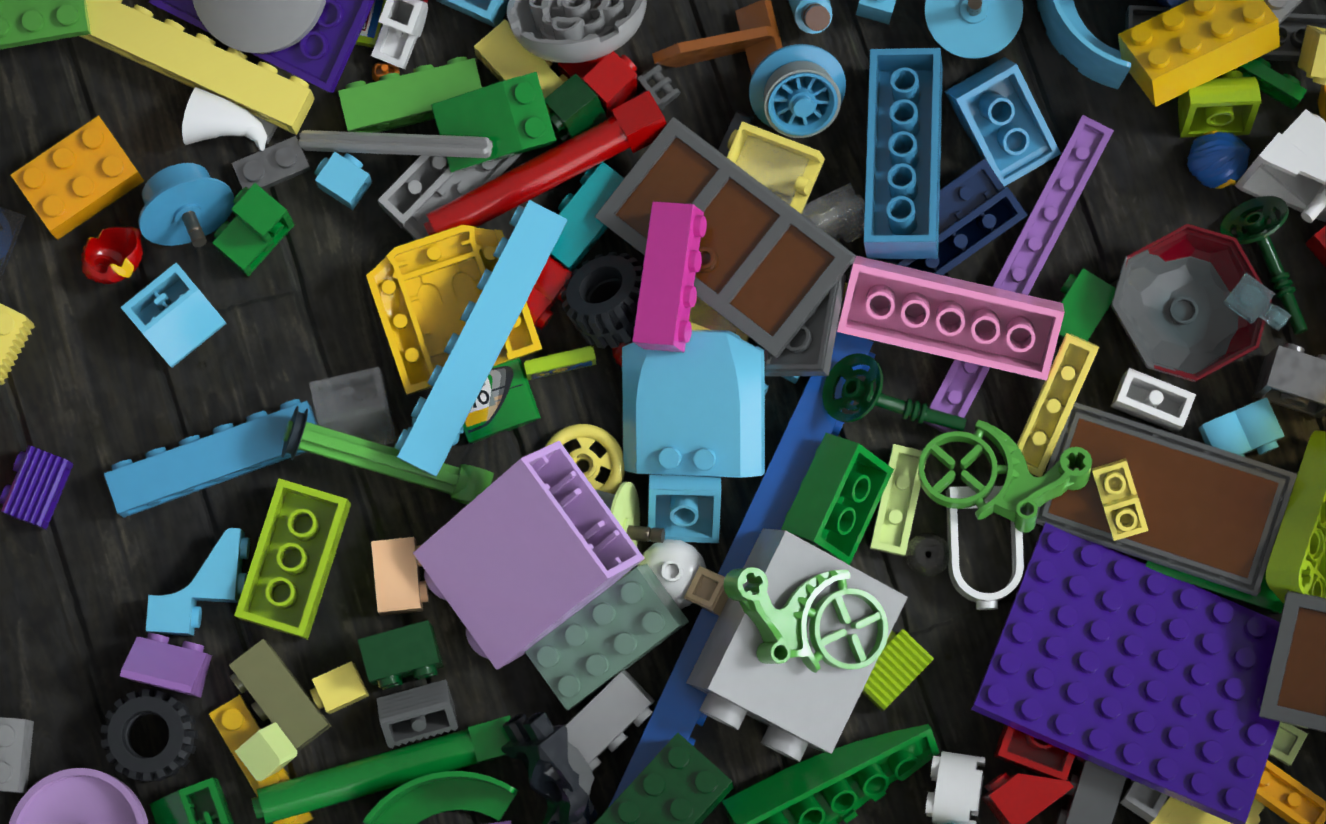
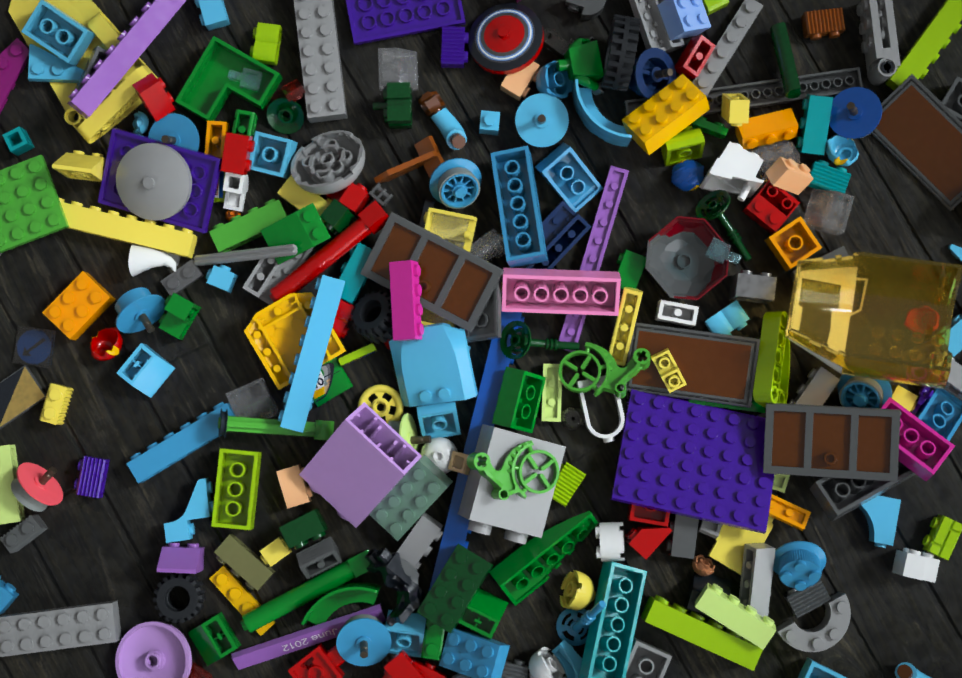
camera: 10 degrees left, 5 degrees up
yellowish green piece [235,722,297,781] -> none

